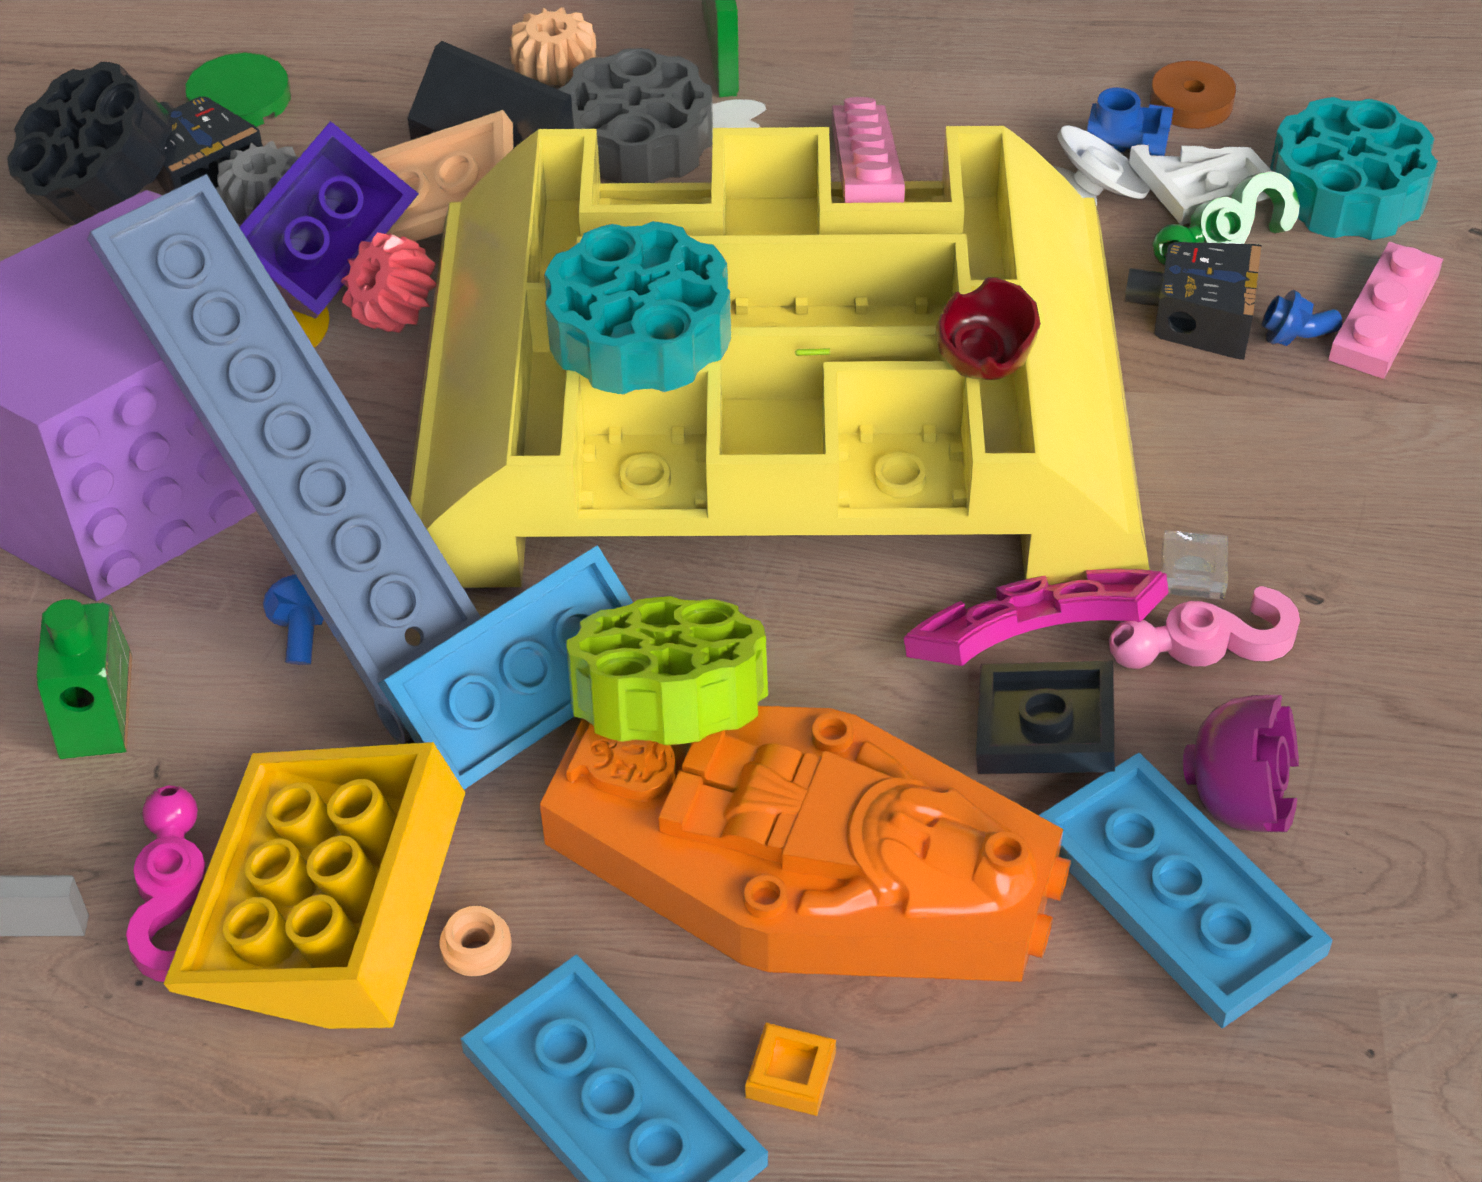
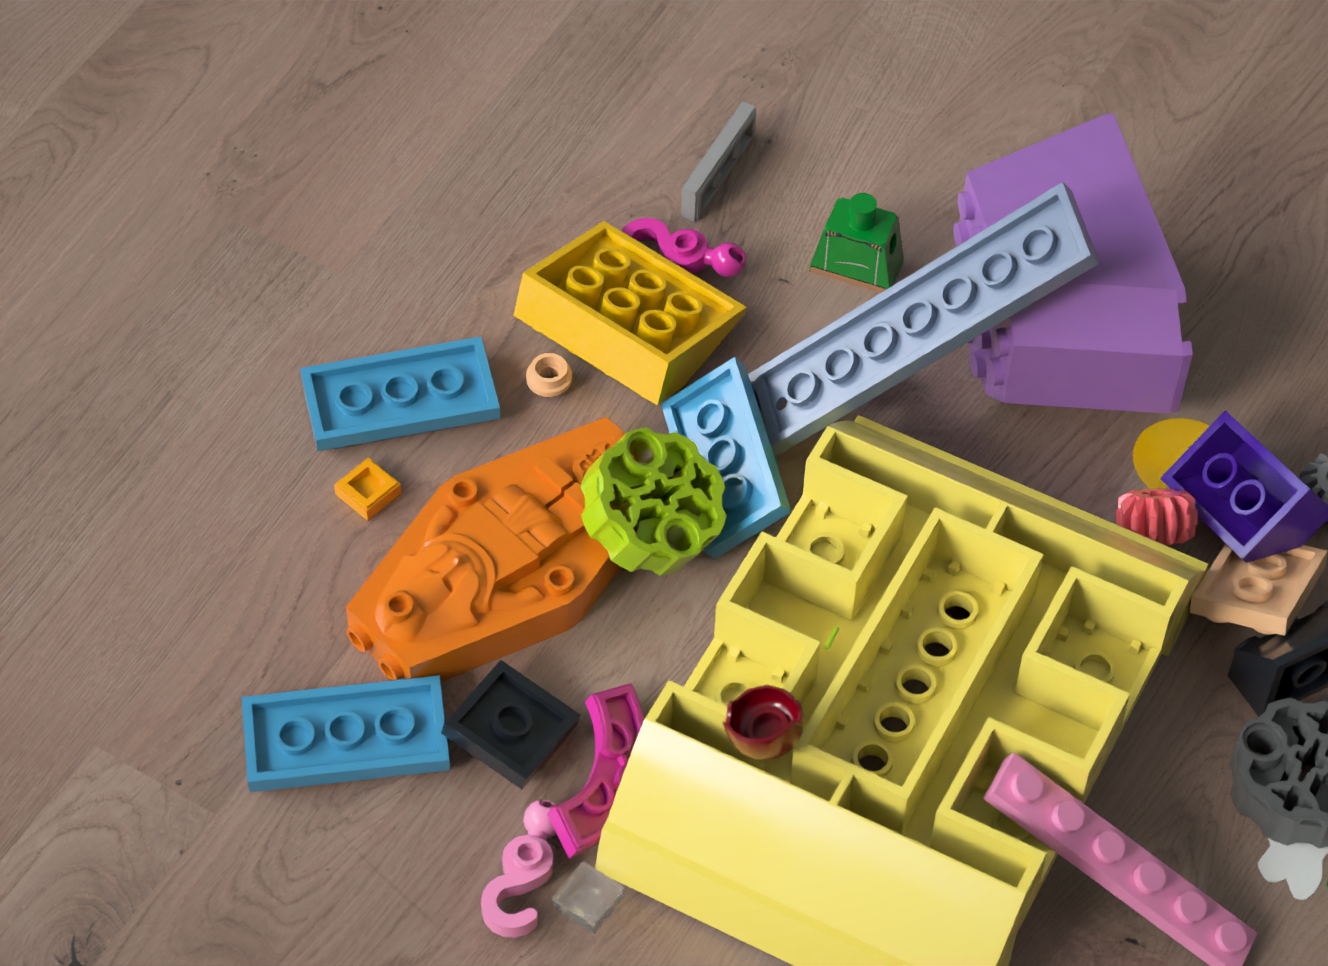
camera: 115 degrees right, 5 degrees up
teal connector [544,221,731,395] -> none
magenta cylinder [1183,695,1299,832] -> none

